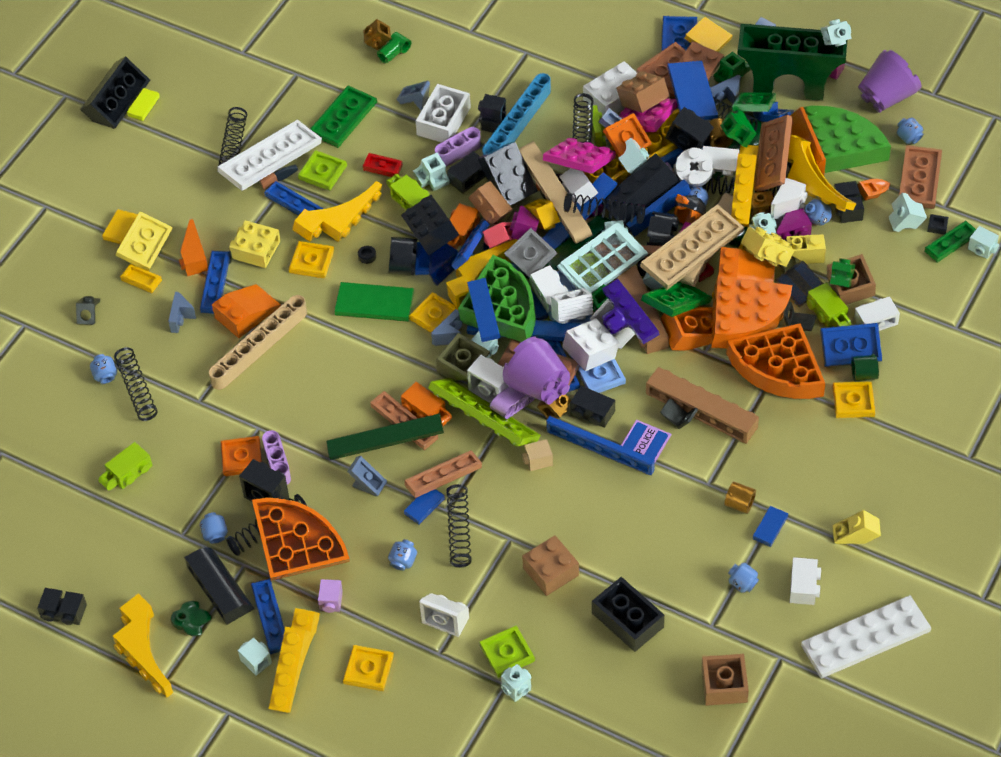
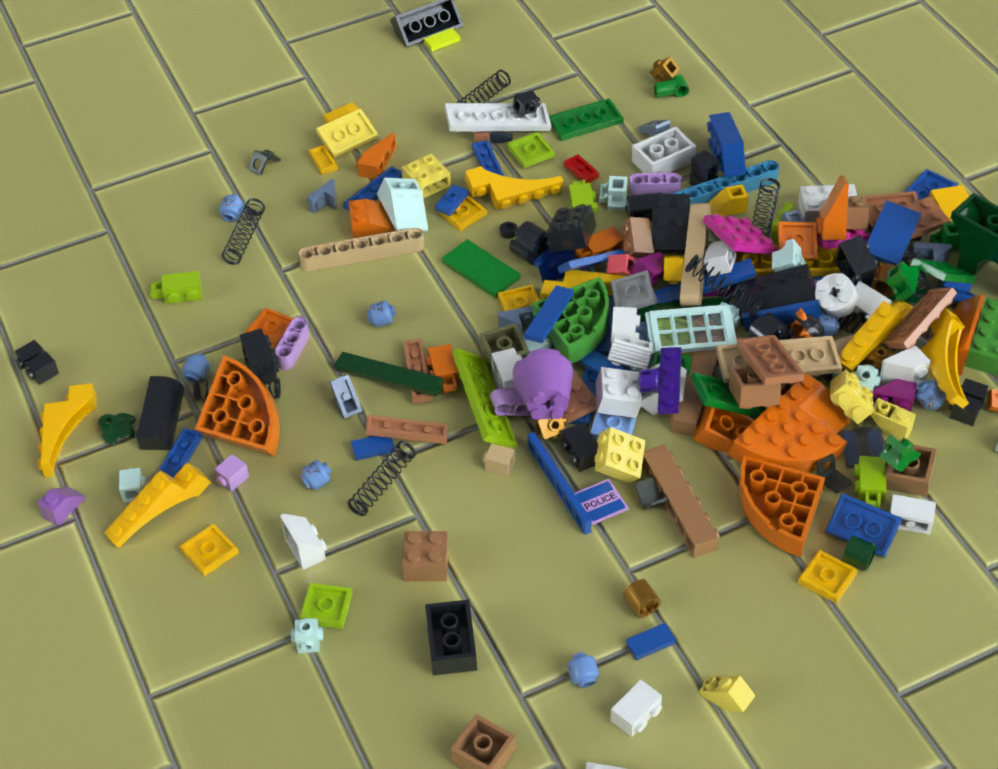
camera: 35 degrees right, 5 degrees down
none -> medium lavender slope [37,487,86,526]
none -> medium blue head [367,300,396,328]
none -> light aqua slope [377,178,428,231]
none -> blue plate [435,184,469,216]
none -> black brick [512,90,541,118]
none -> light yellow brick [594,427,645,483]
none -> blue brick [707,112,746,177]
none -> yellow slope [708,184,748,216]
none -> medium nougat brick [729,366,781,409]
none -> nougat plate [736,335,805,386]
none -> orange slope [816,175,849,240]

